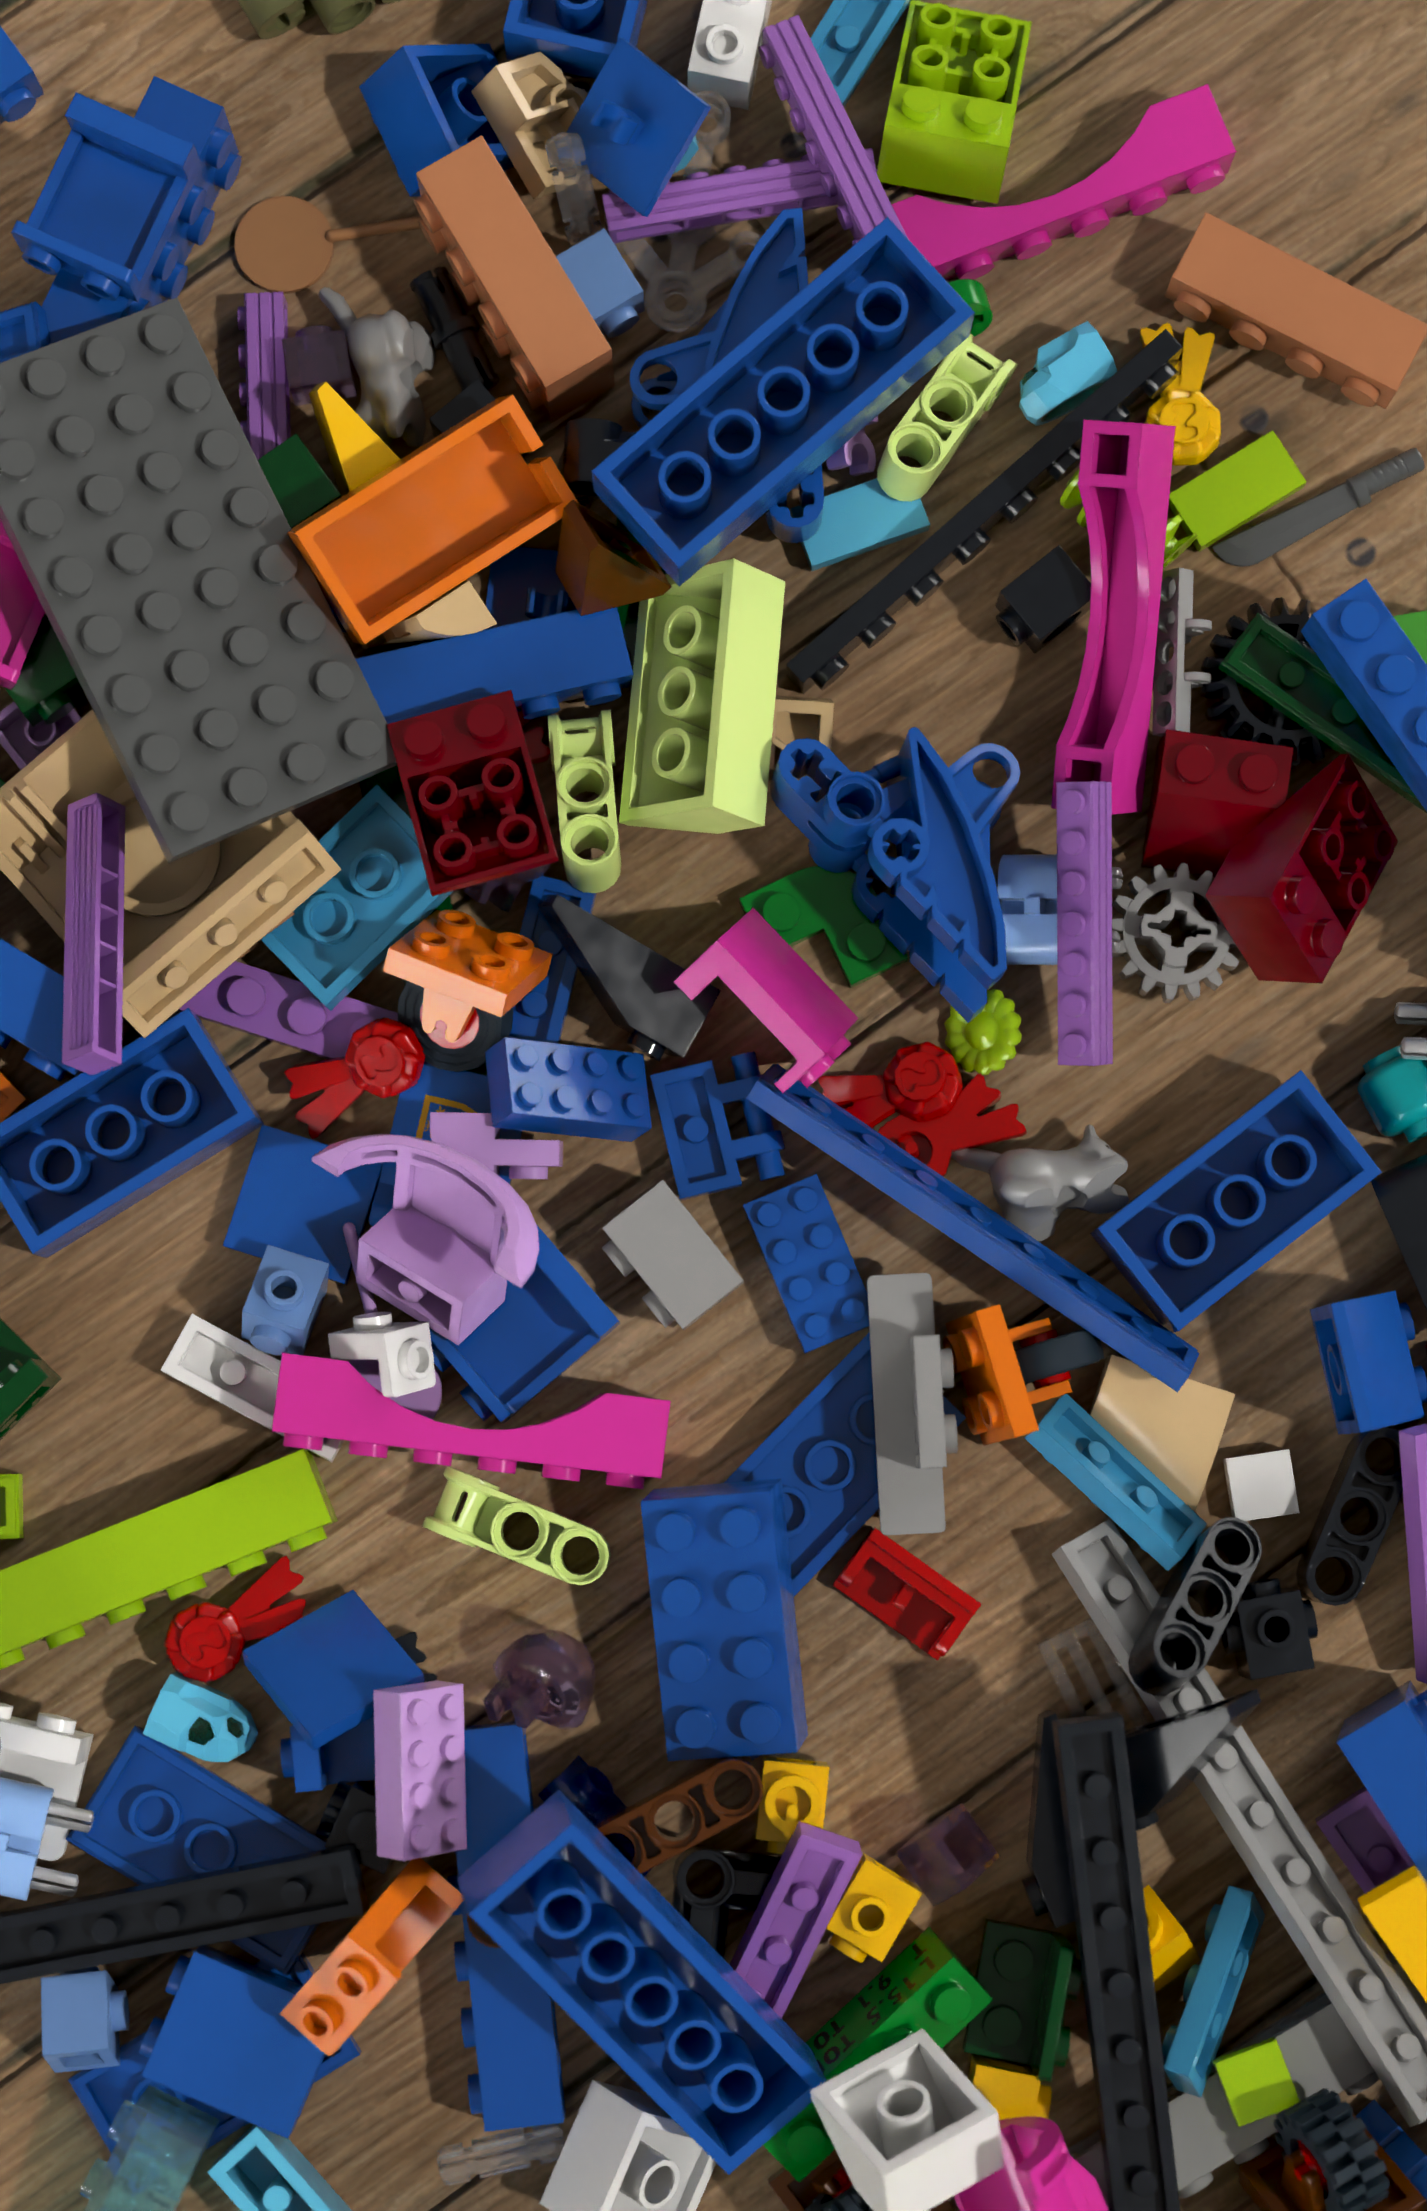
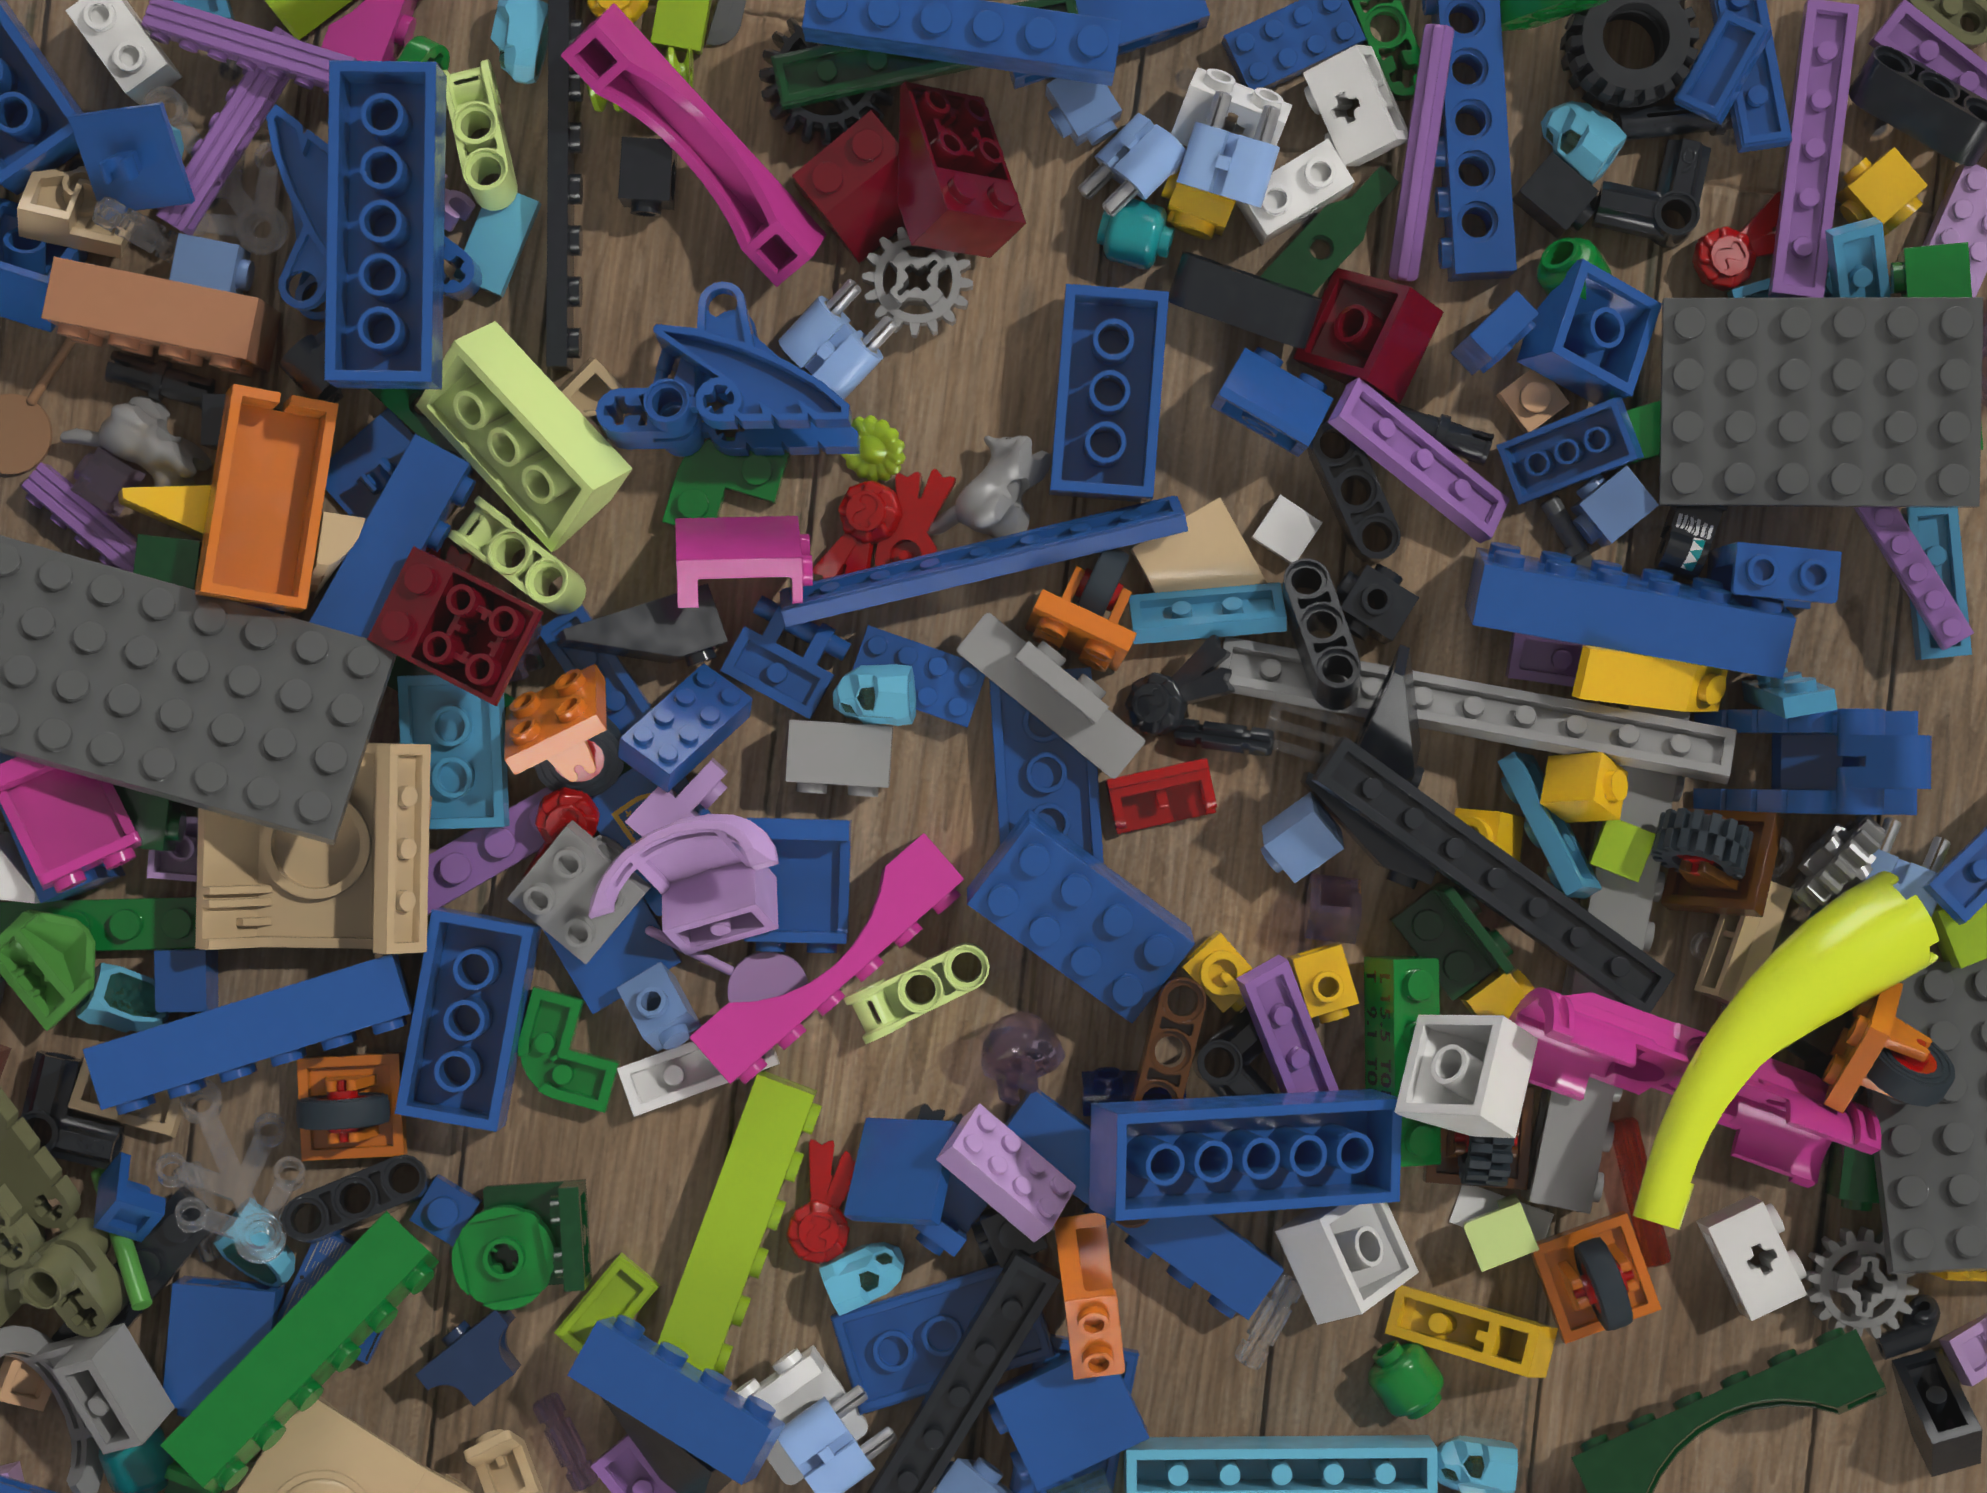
camera: 45 degrees left, 5 degrees up
medium lavender piece [62,792,125,1075] -> none
white bracket [328,1312,436,1397] -> none
reddish brown slope [555,500,671,616] -> none
medium lavender piece [1056,781,1113,1066] -> none
light grey piece [1153,567,1212,737] -> none
none -> light grey plate [507,820,652,964]
none -> green plate [518,986,620,1113]
none -> medium azure rock [833,664,916,726]
none -> black piece [1125,635,1235,737]
none -> black axle [1174,718,1275,756]
none -> medium blue brick [1261,792,1344,883]
none -> yellow brick [1540,752,1628,823]

